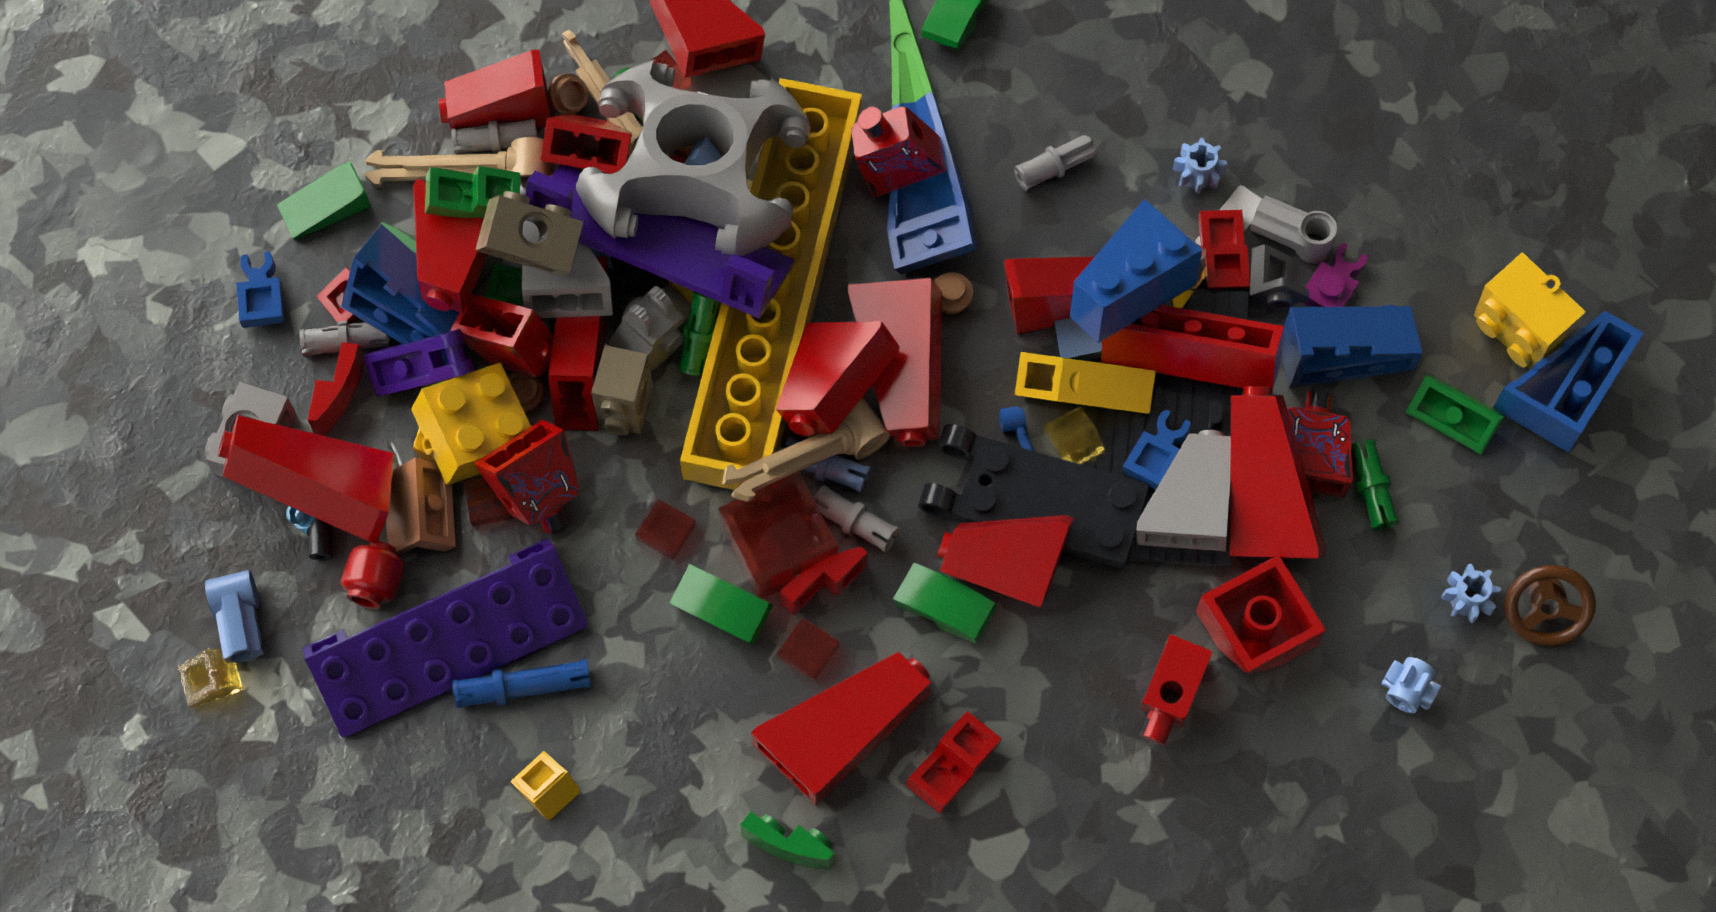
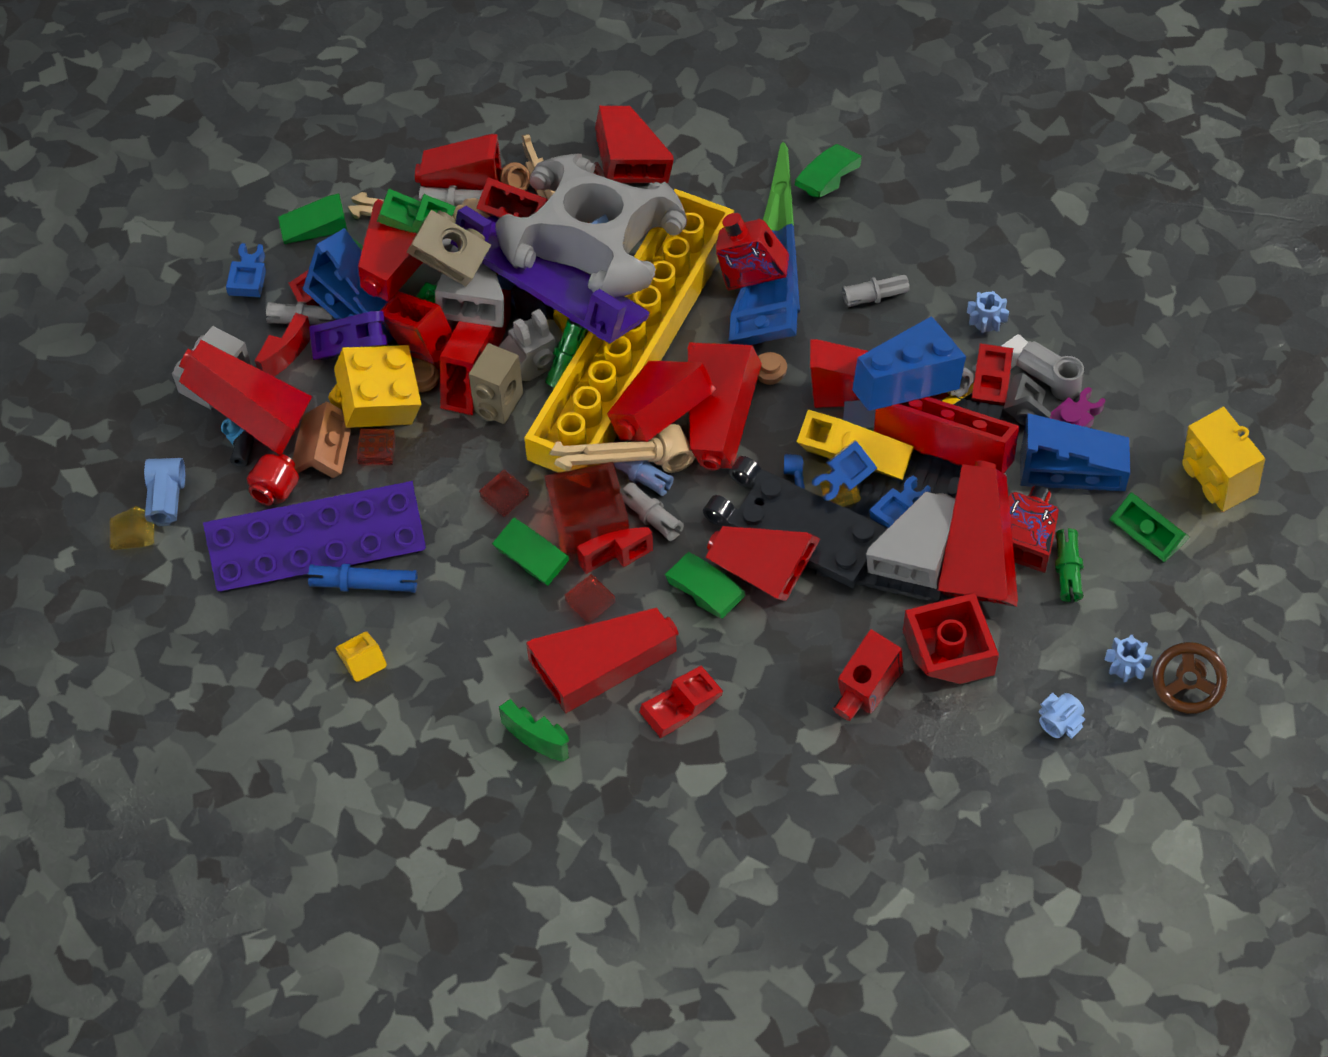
camera: 15 degrees right, 10 degrees down
red torso [475,419,580,533] -> none
blue wedge [1493,311,1643,453] -> none
none -> blue plate [811,440,877,501]

